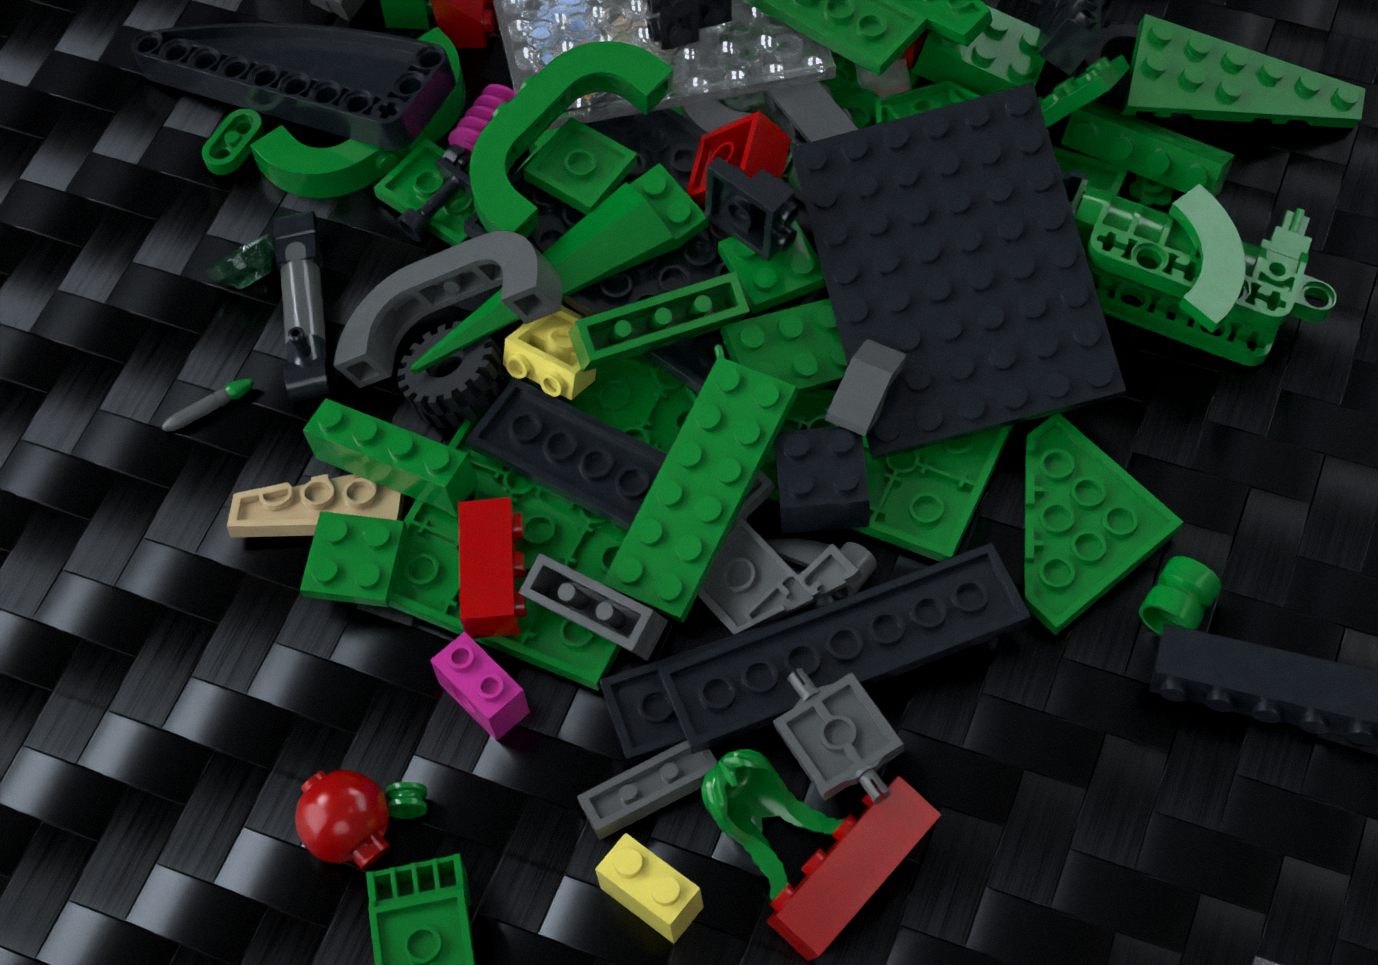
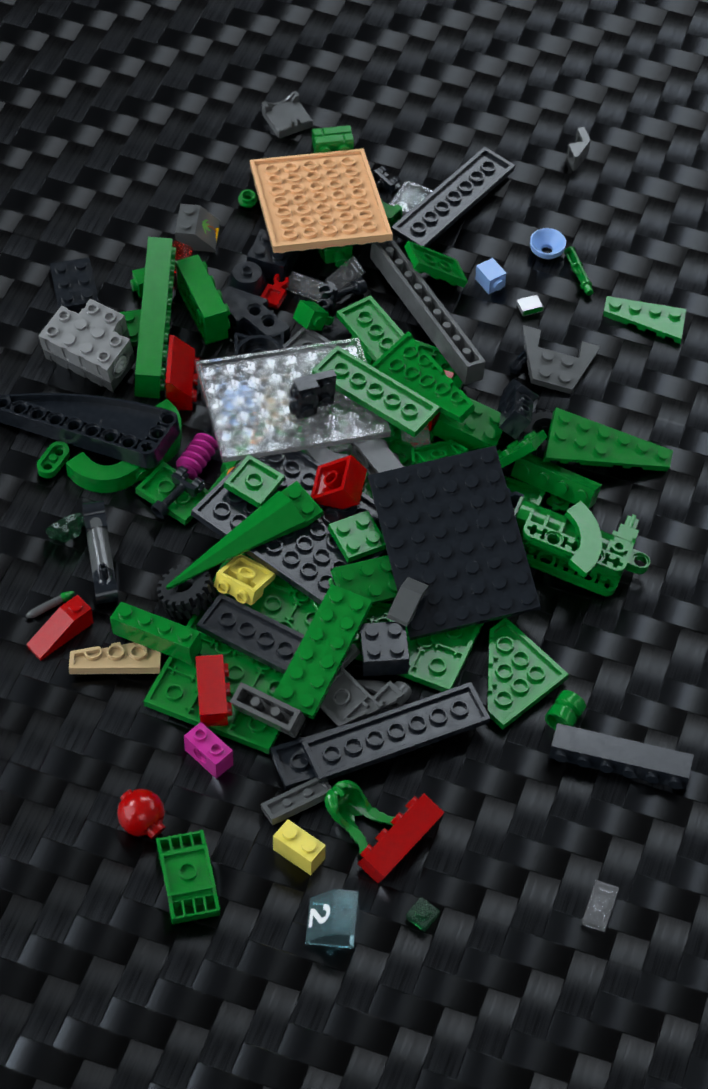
camera: 10 degrees left, 5 degrees down
green plate [300,511,407,607] -> none
dark grey arch [334,231,562,388] -> none
green bush [386,782,427,819] -> none
green arch [470,41,674,239] -> none
green brick [568,271,750,372] -> none
black plate [704,156,800,261] -> none
dark grey plate [773,668,905,804] -> none
none -> red slope [26,595,93,661]

